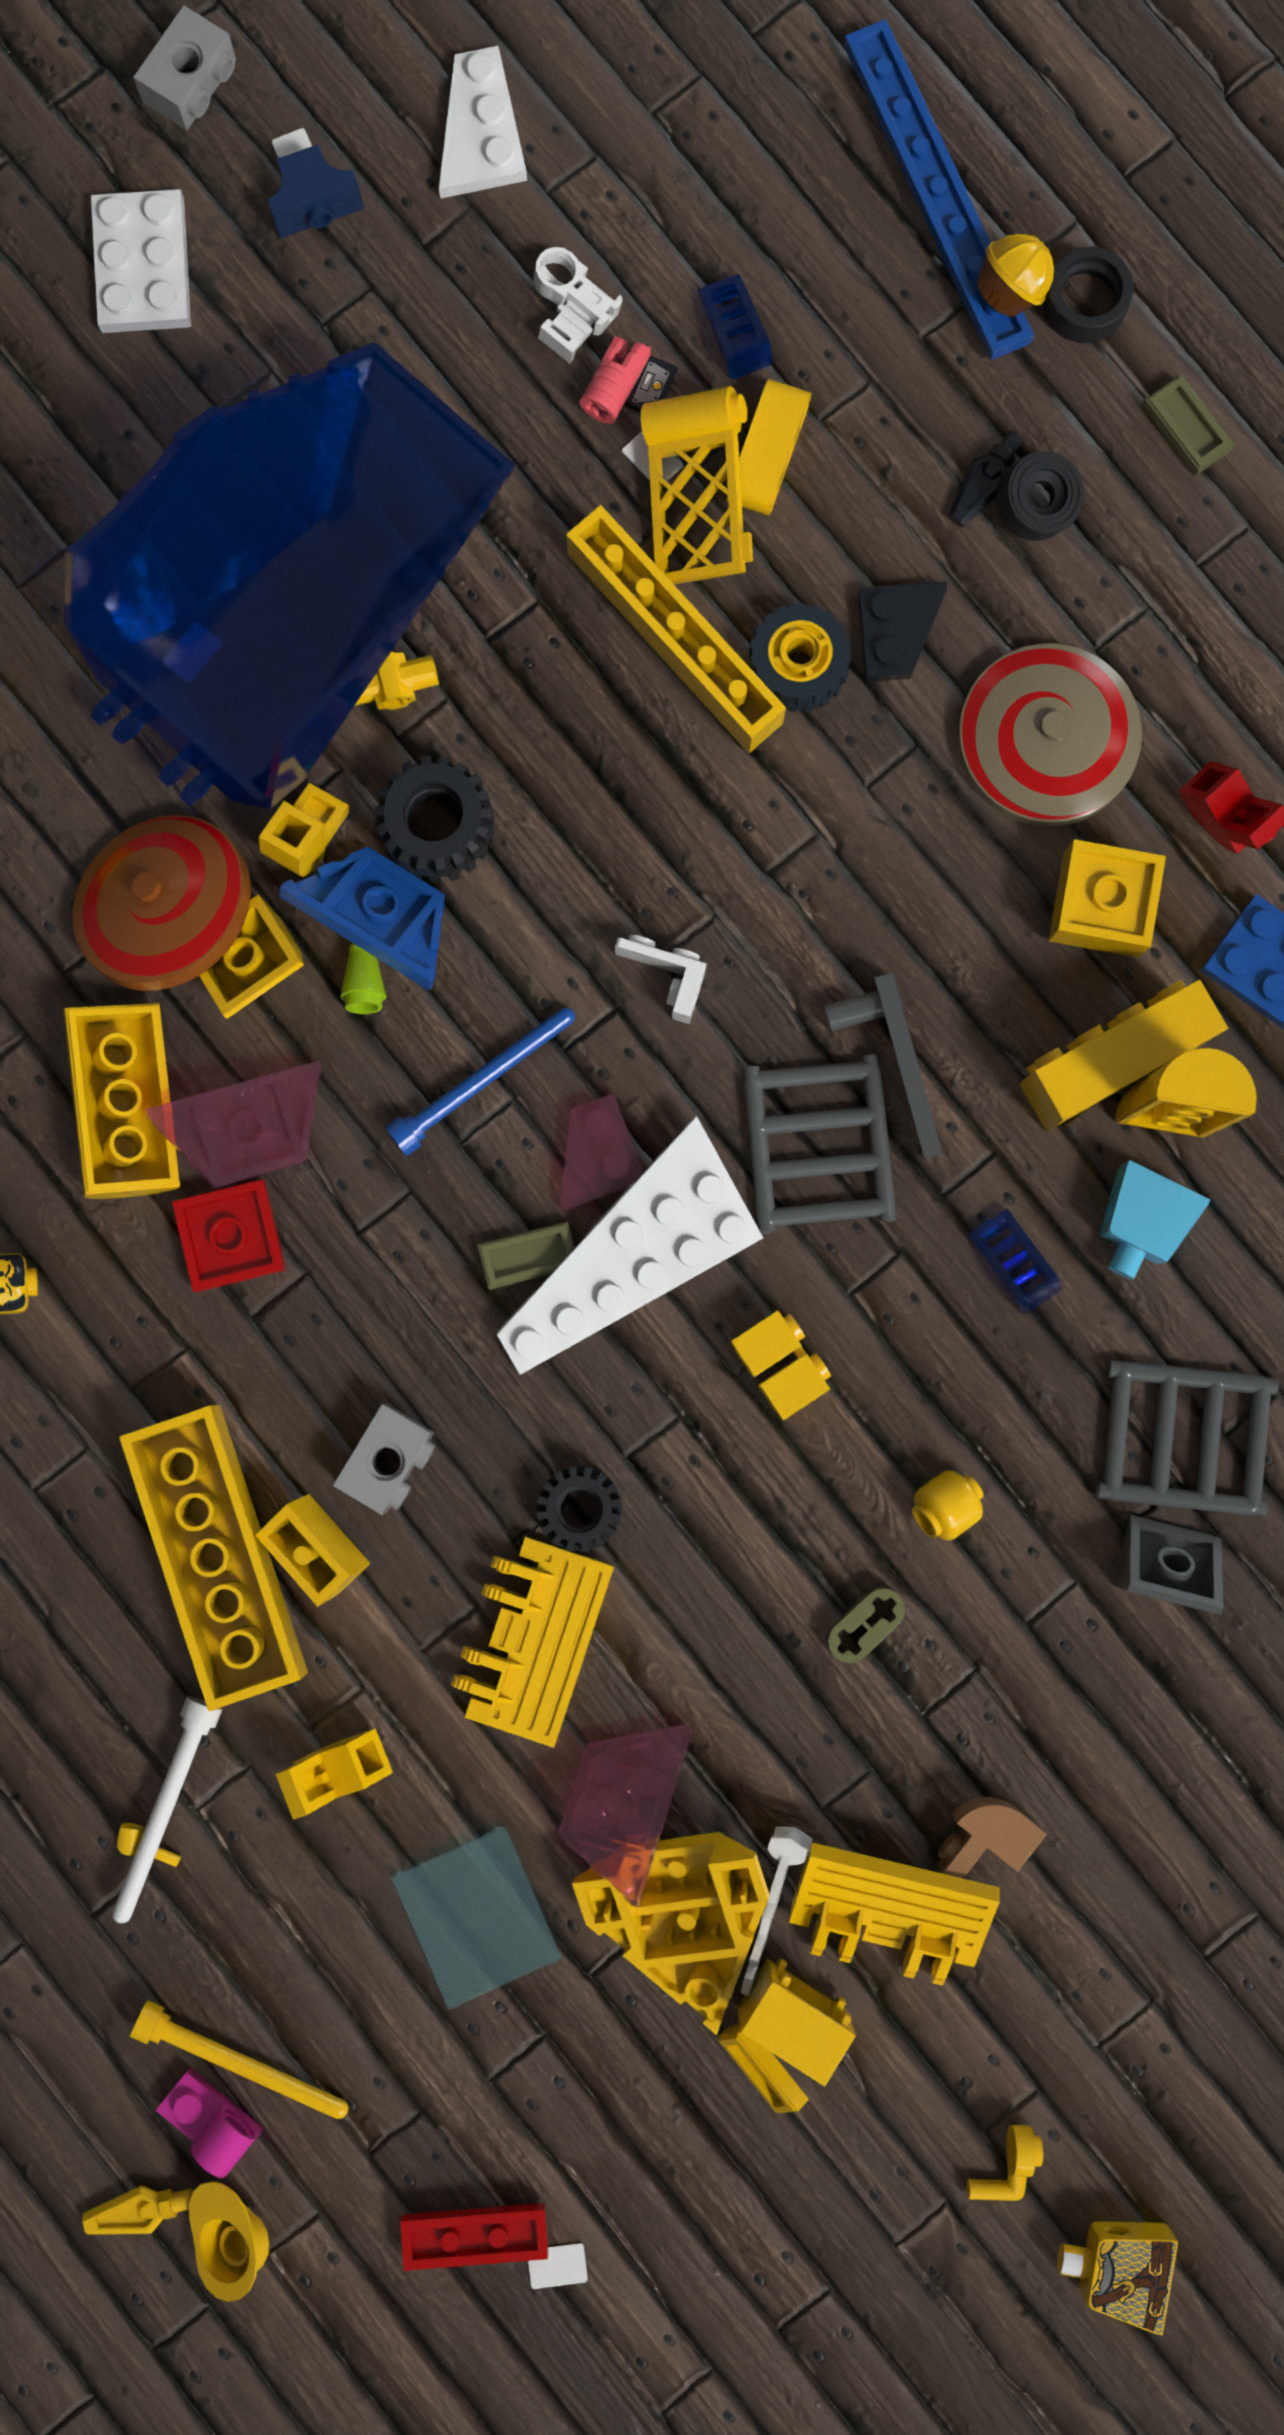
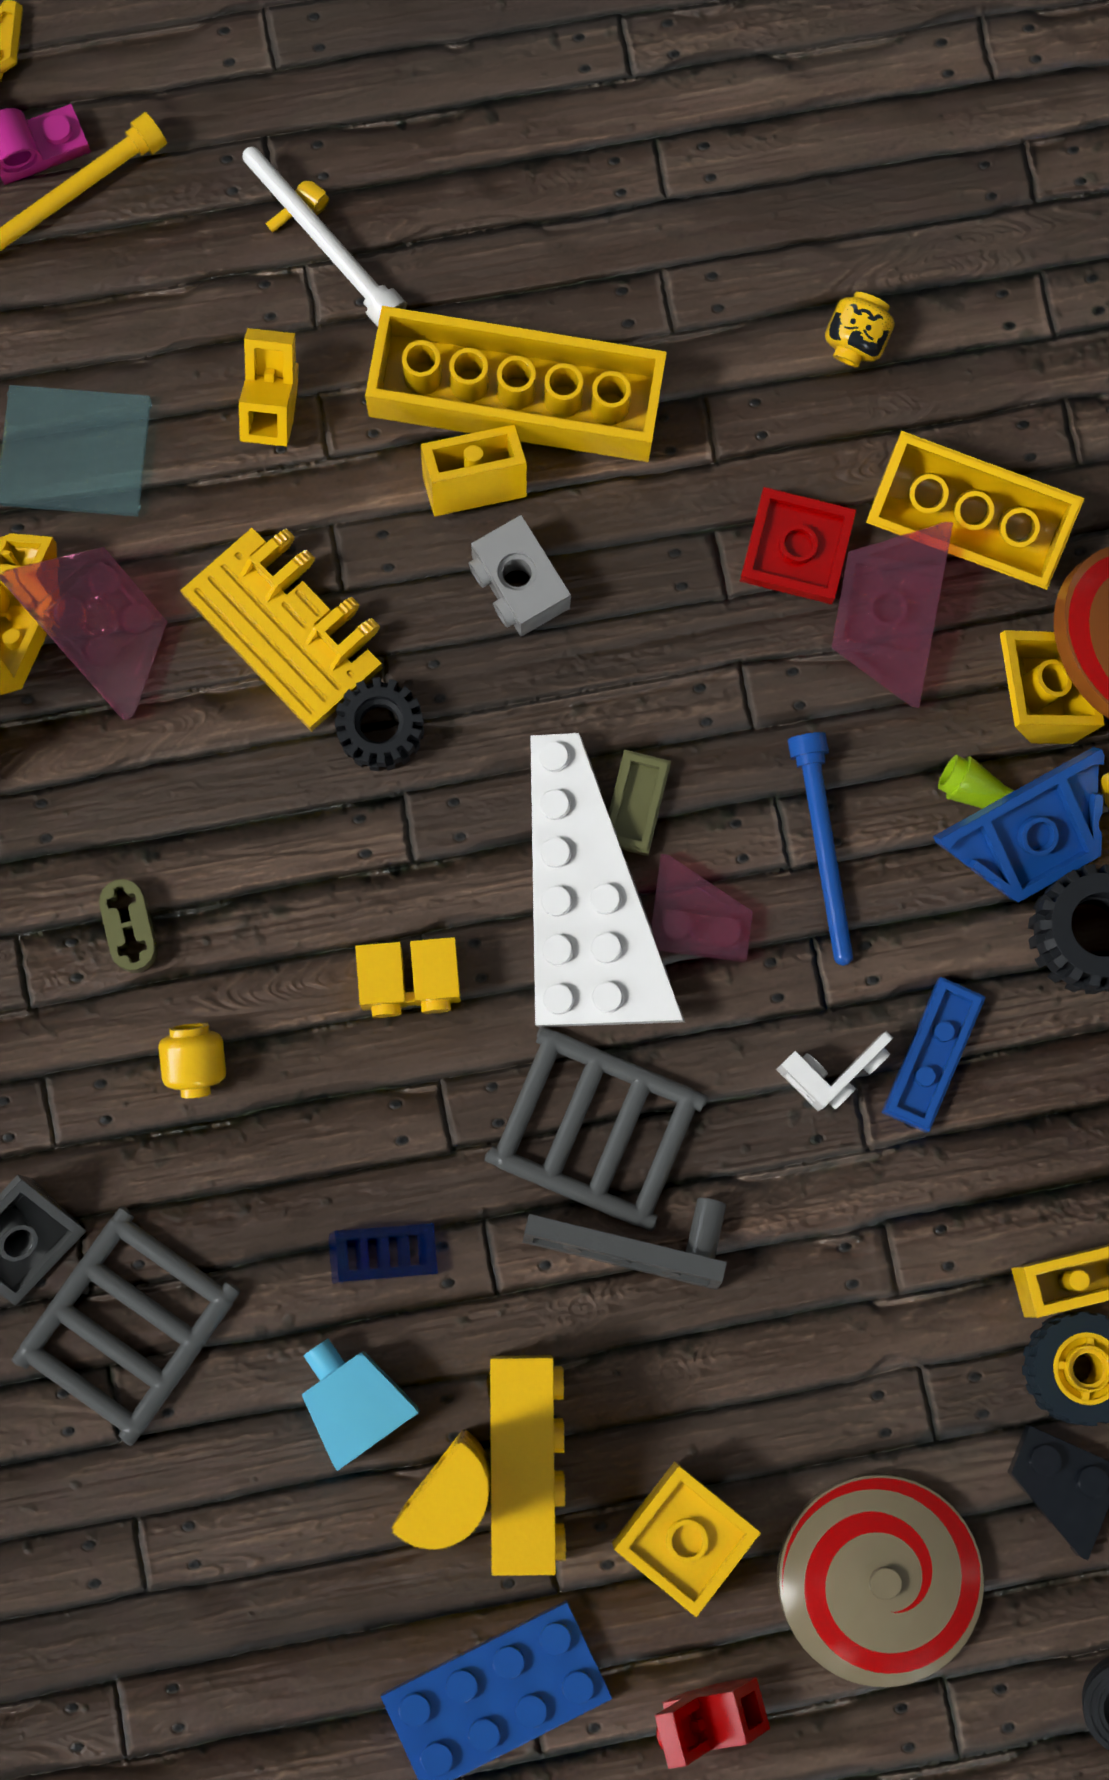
camera: 115 degrees right, 5 degrees down
none -> blue tile [881,977,986,1133]

